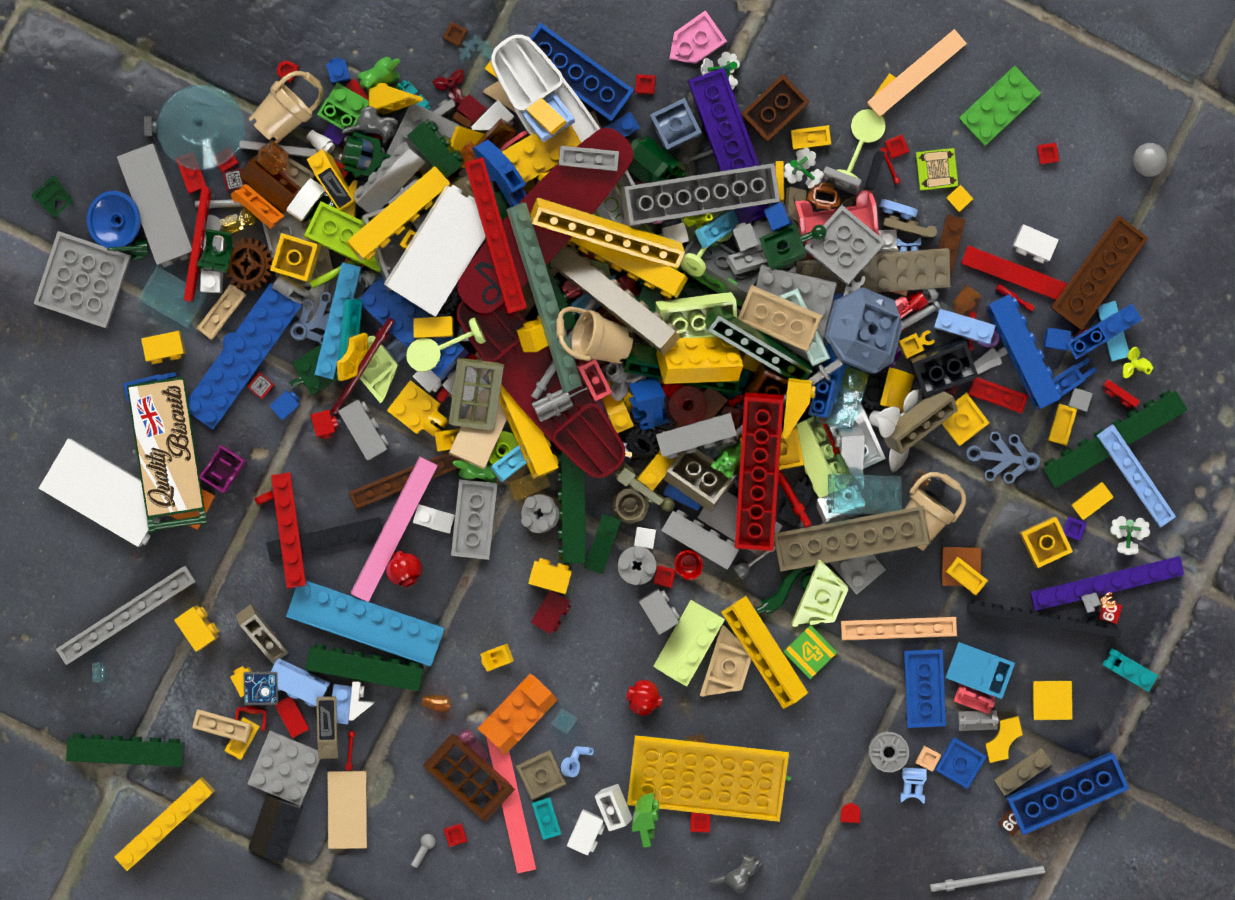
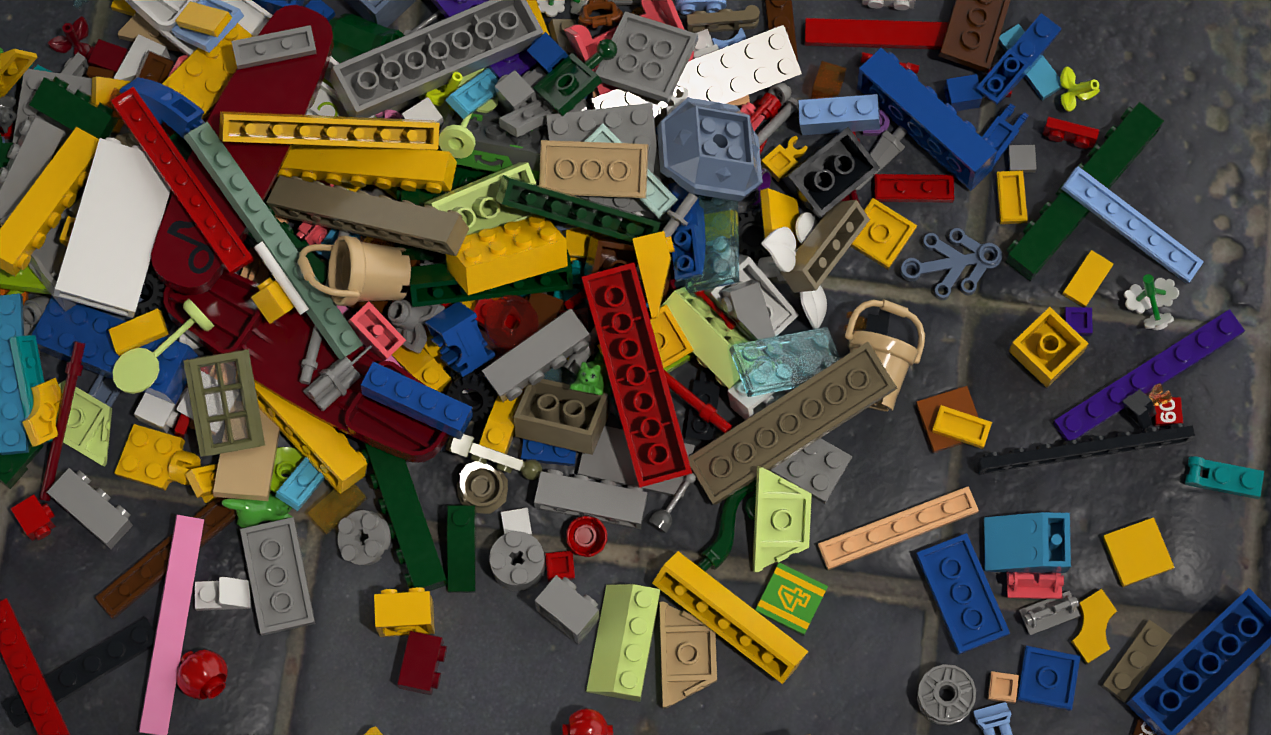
camera: 20 degrees left, 15 degrees down
none -> white bar [254,241,309,315]
none -> blue brick [361,362,473,440]

